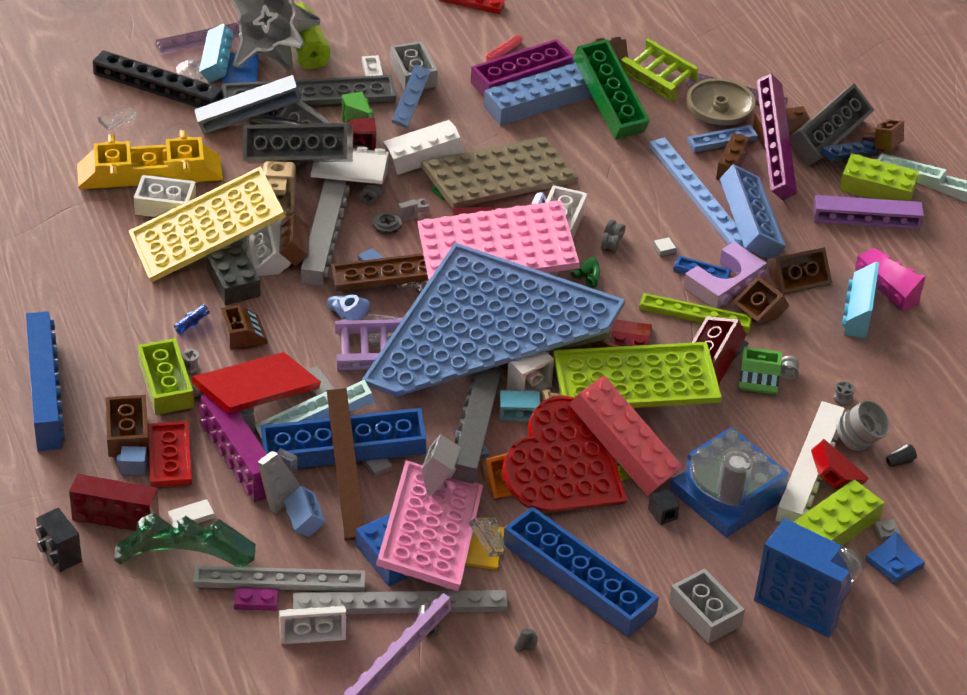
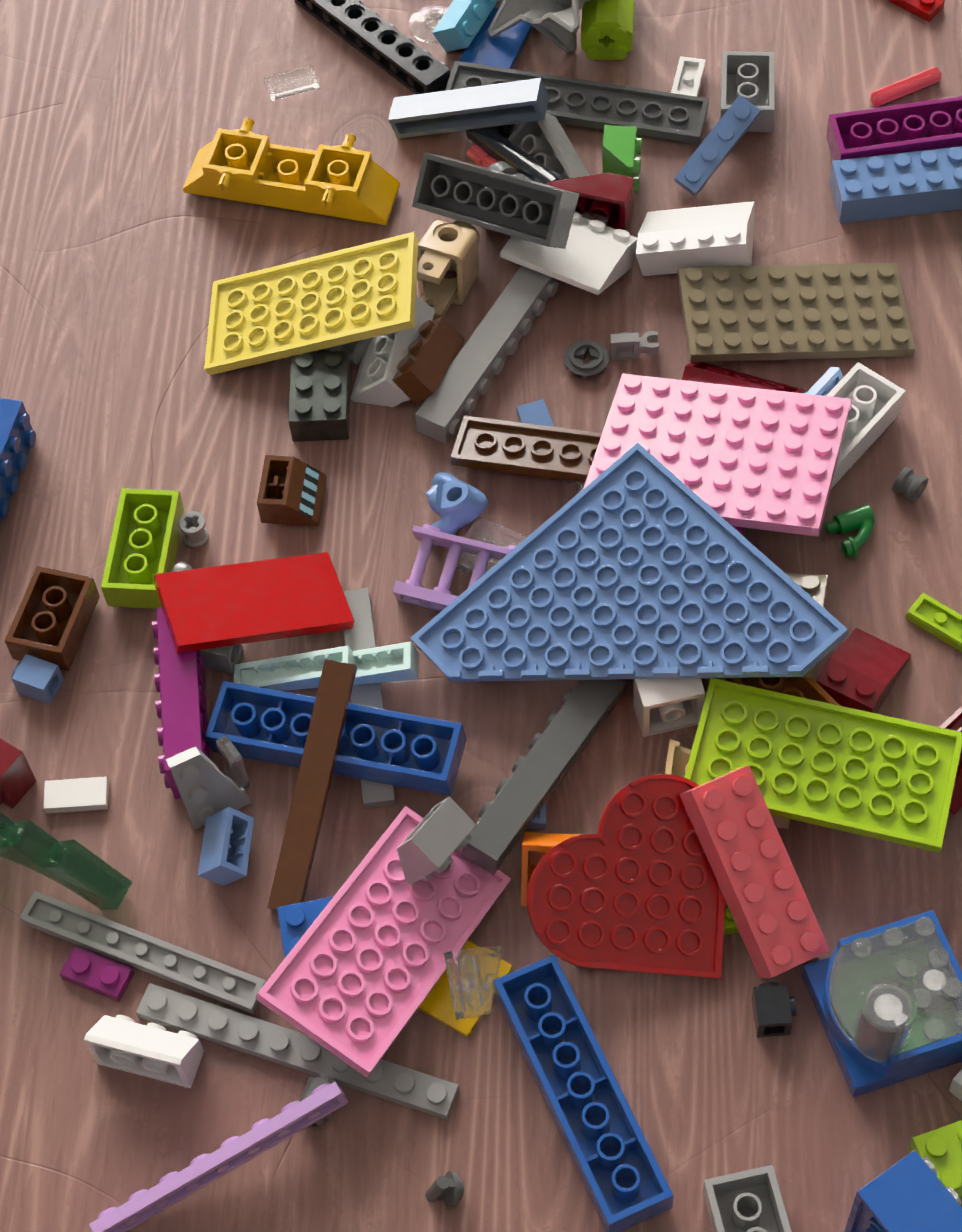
camera: 30 degrees right, 15 degrees up
white brick [134,175,196,217] -> none
red plate [148,421,192,487] -> none
clear blue pin [174,304,210,335] -> none
dark grey wheel [360,183,382,205] -> none
medium azure brick [499,390,540,422] -> none
dark grey wheel [604,219,626,241] -> none

